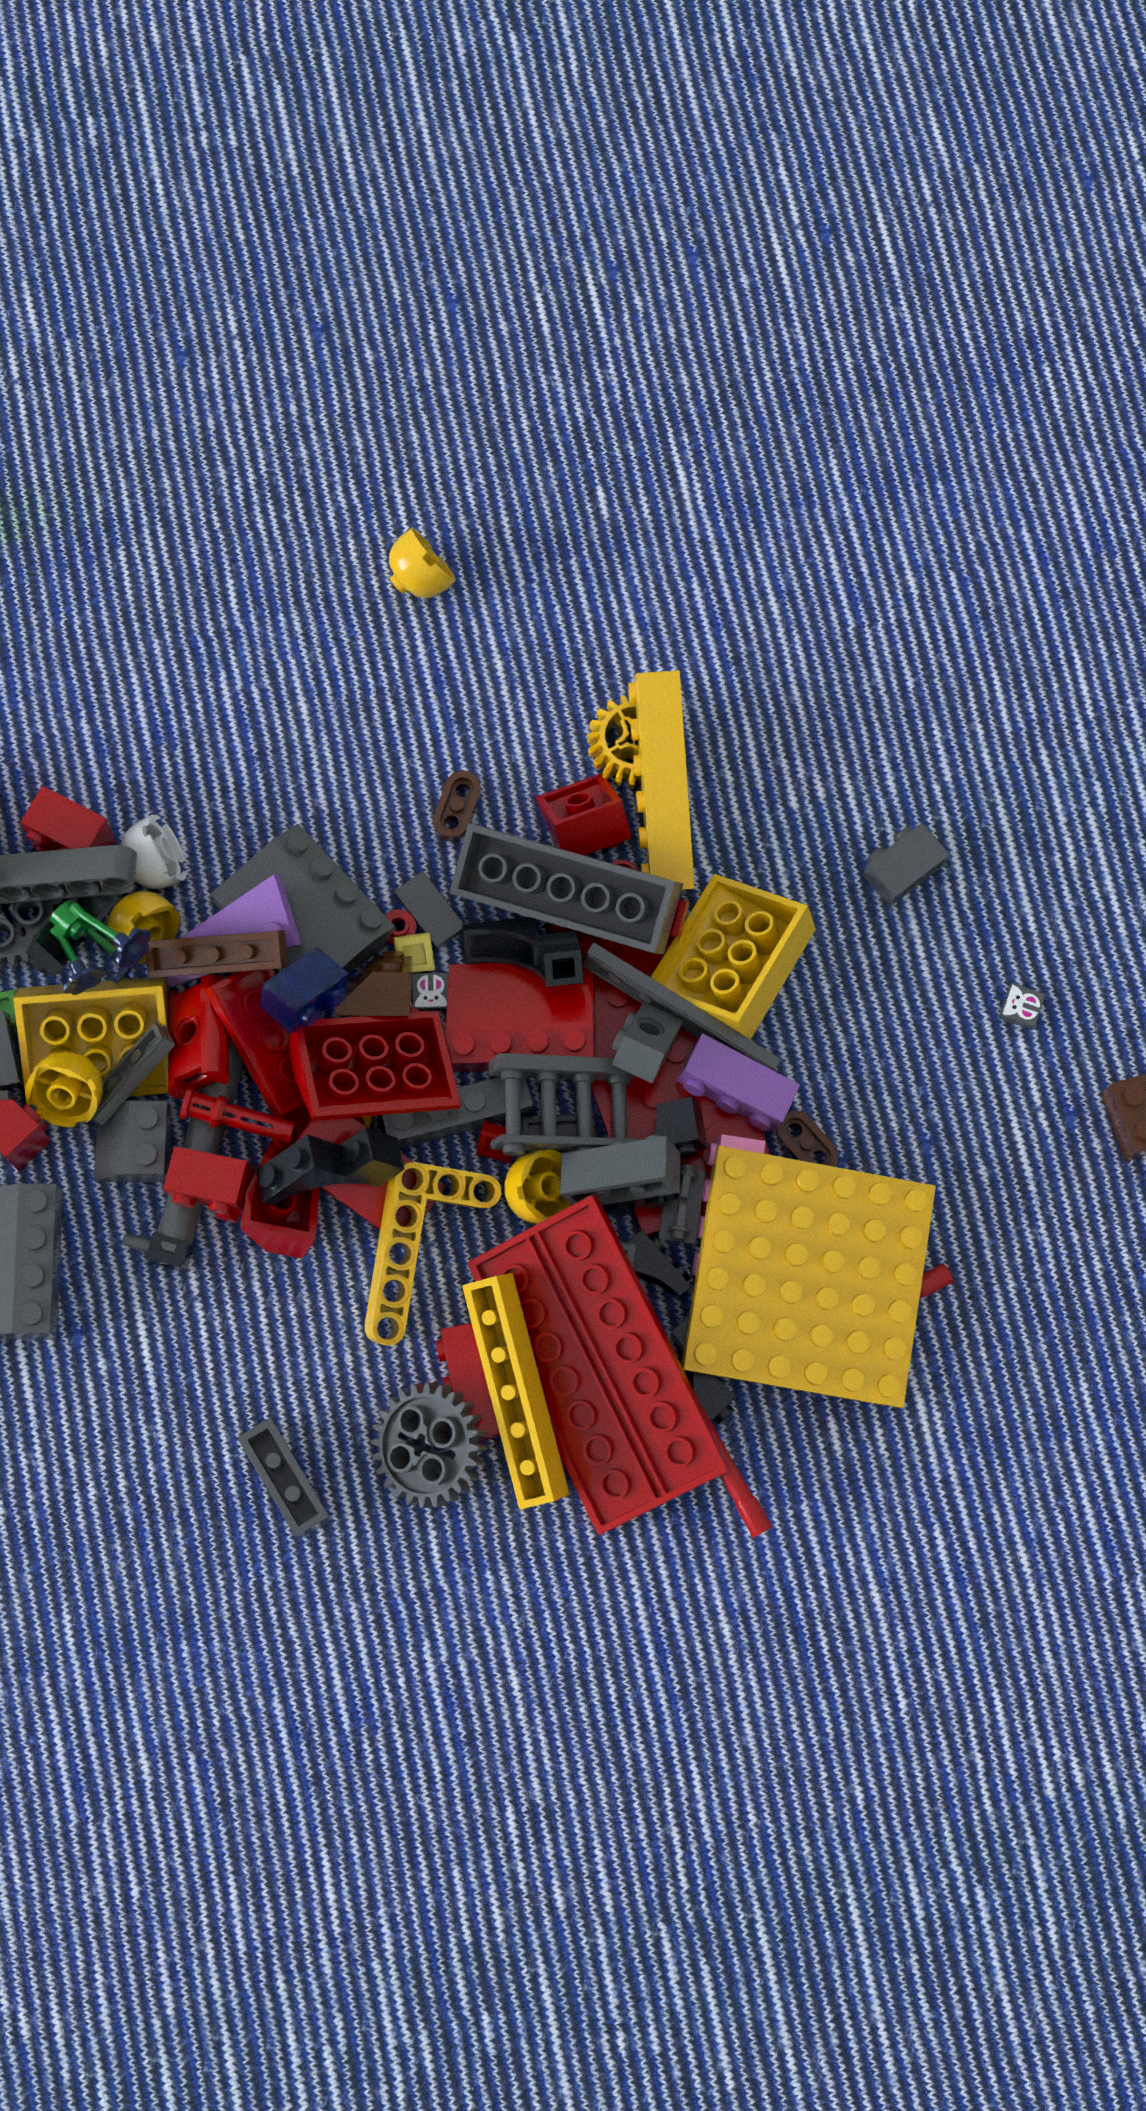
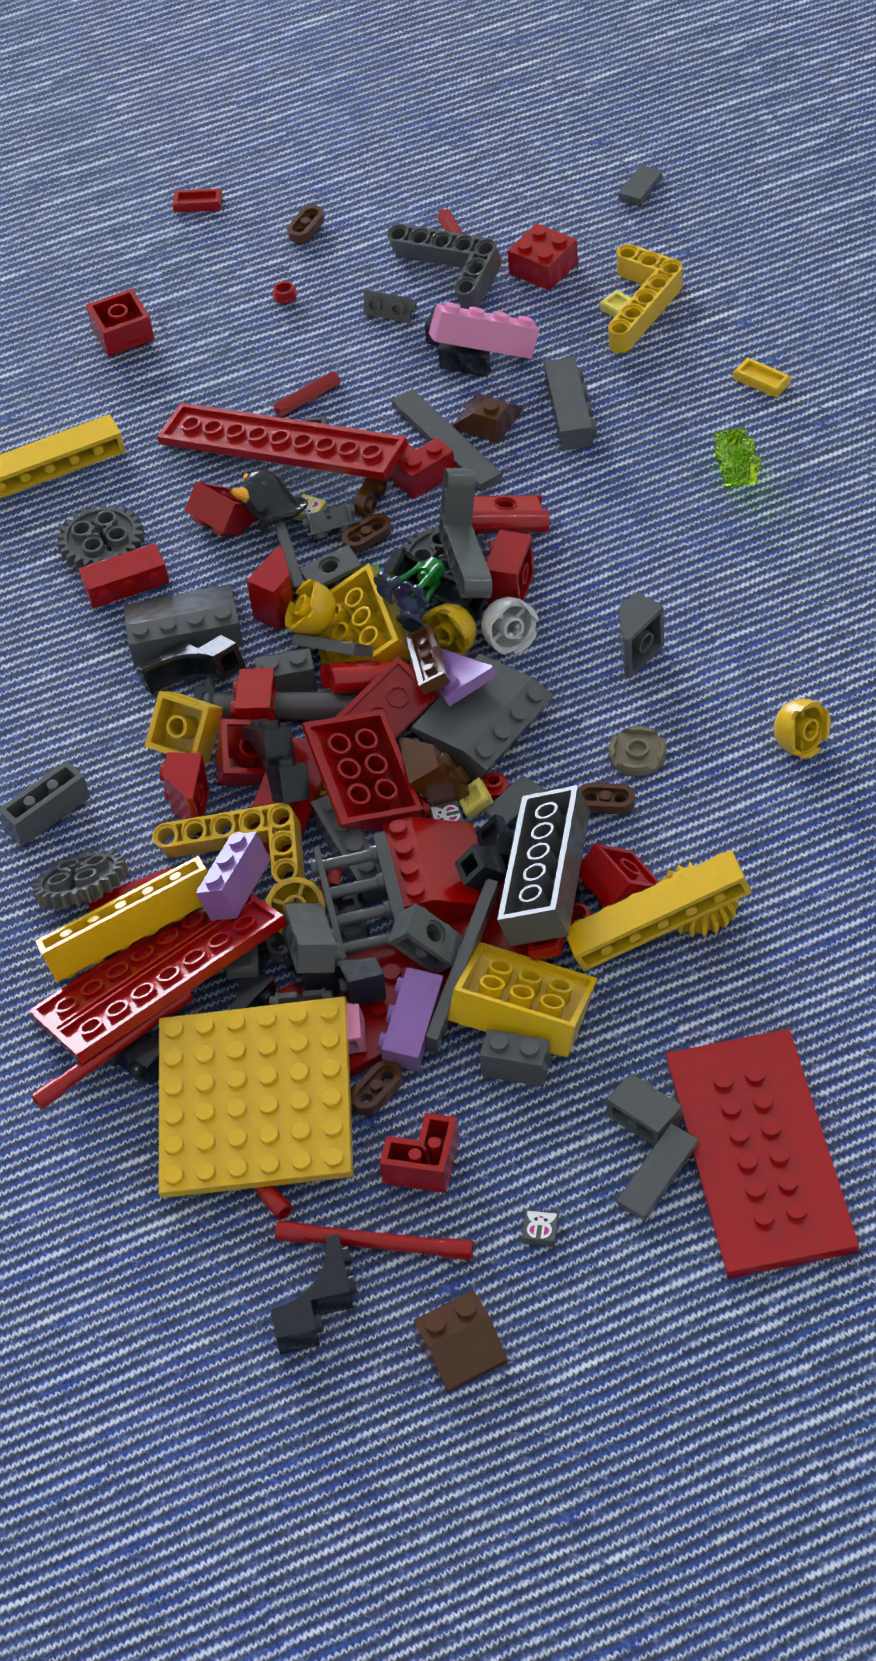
camera: 90 degrees right, 25 degrees down
red pin [179,1086,296,1144] -> none
clear blue brick [260,947,349,1034] -> none
none -> black arch [137,635,246,694]
none -> yellow brick [144,691,224,763]
none -> red slope [159,752,210,836]
none -> medium lavender brick [196,832,271,921]
none -> black arch [271,1234,358,1355]
none -> red piece [275,1221,474,1260]
none -> red brick [379,1113,460,1193]
none -> dark grey brick [480,1029,551,1087]
none -> dark tan tile [609,726,667,777]
none -> dark grey tile [617,1123,699,1221]
none -> dark grey slope [618,592,664,679]
none -> red plate [665,1029,859,1279]

